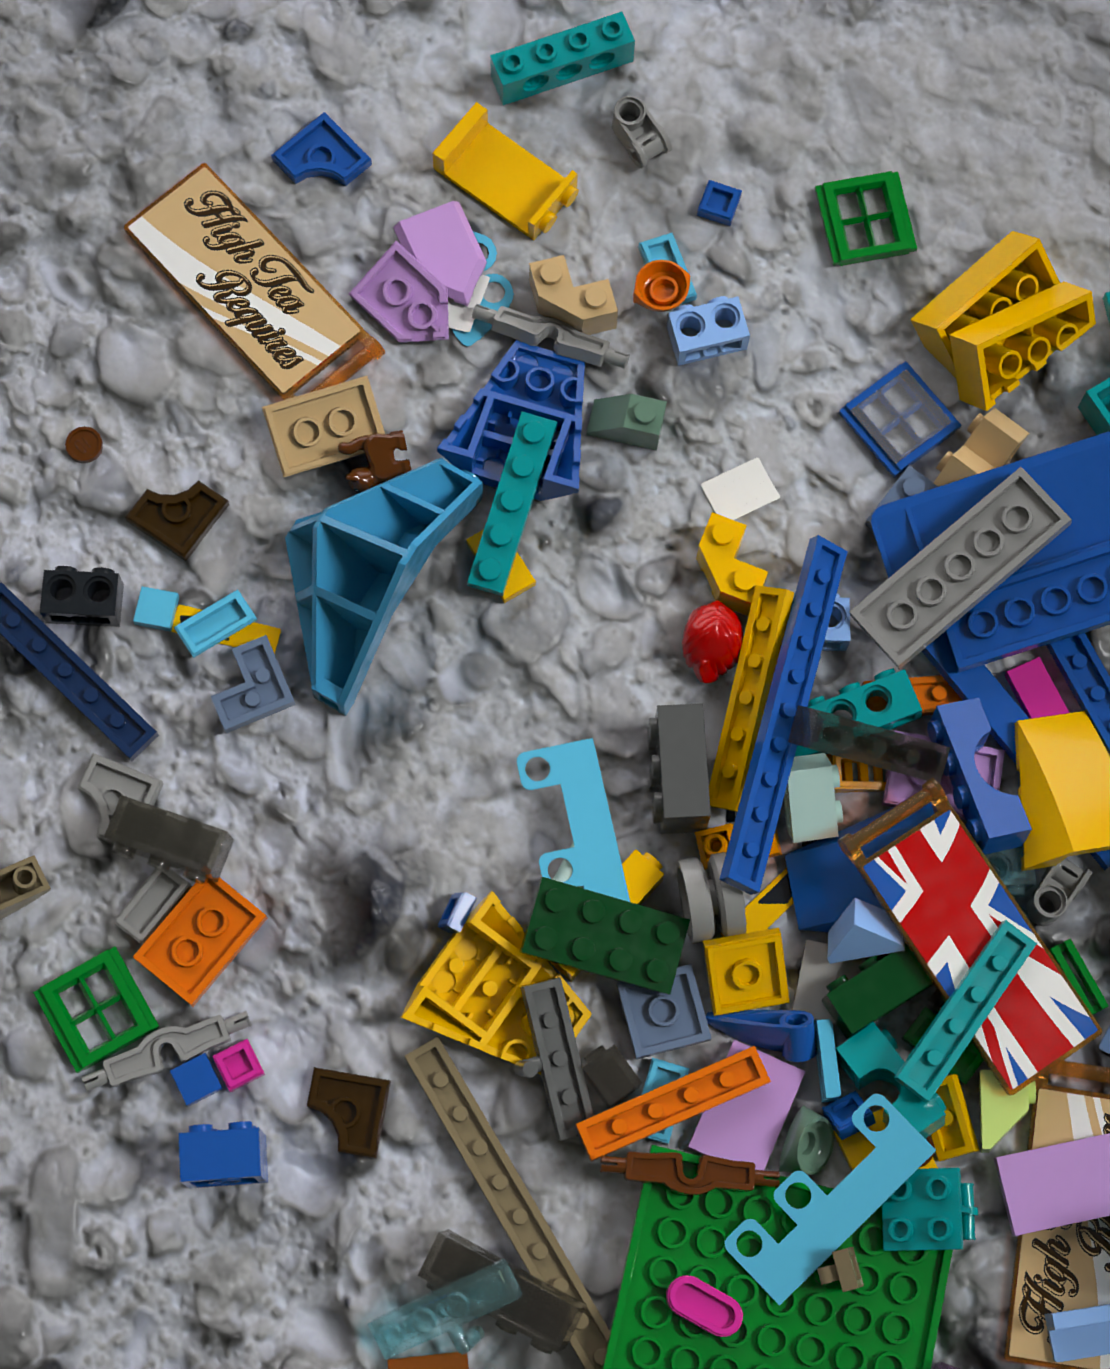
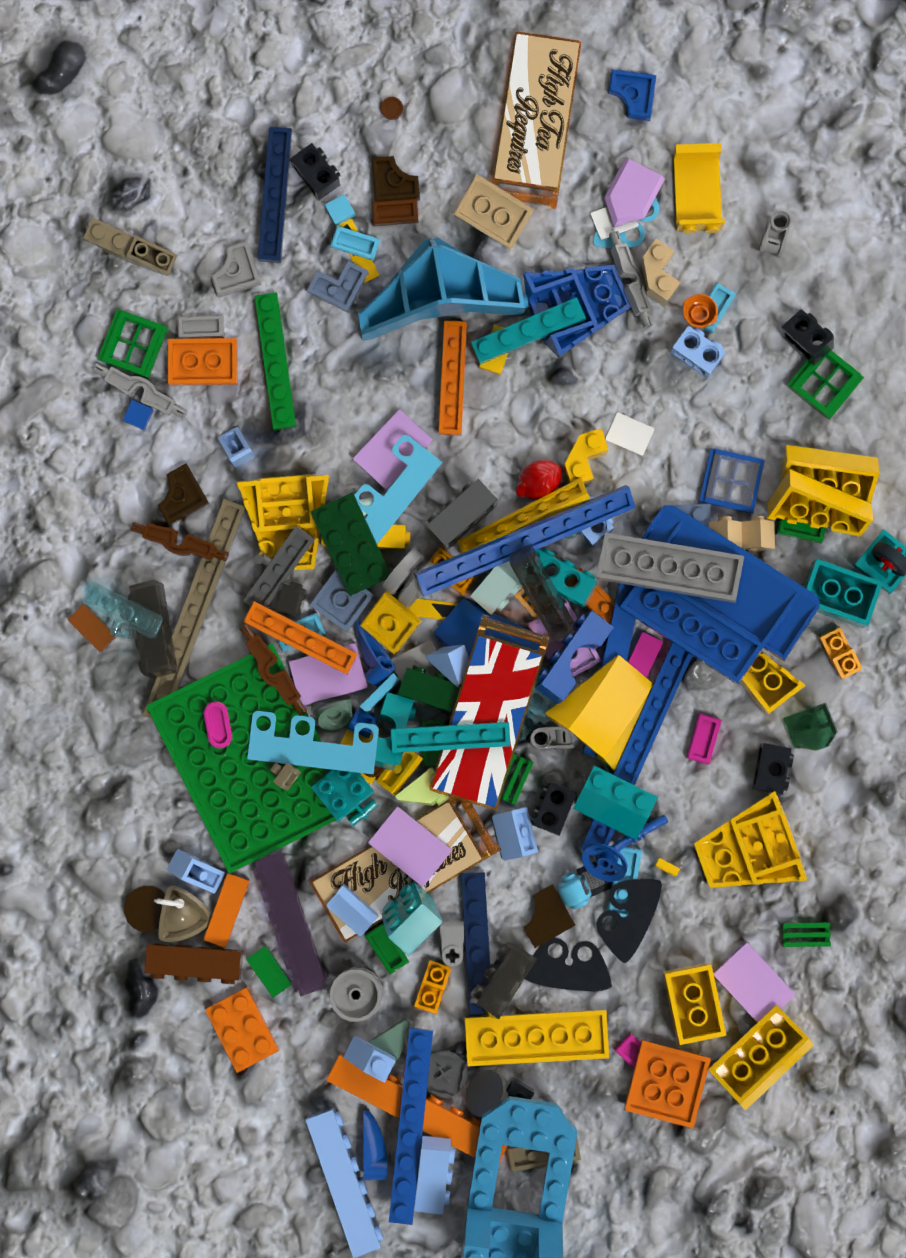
camera: 55 degrees right, 10 degrees up
clear smoke brick [104,795,234,884] -> none
blue brick [178,1121,268,1189] -> none
dark pink tile [212,1039,265,1093] -> none
reddish brown animal [338,430,411,493] -> none
lavender tile [349,241,449,343] -> none
tile [438,892,477,933] -> none
teal brick [490,11,635,106] -> none
sand green slope [586,394,667,450] -> none
blue tile [697,180,742,226] -> none
none -> reddish brown piece [131,522,229,562]
none -> light blue slope [218,426,255,468]
none -> green plate [255,292,297,431]
none -> lavender tile [353,409,433,491]
none -> reddish brown tile [372,199,419,226]
none -> orange plate [439,321,467,436]
none -> green tile [776,519,826,544]
none -> black brick [781,309,834,366]

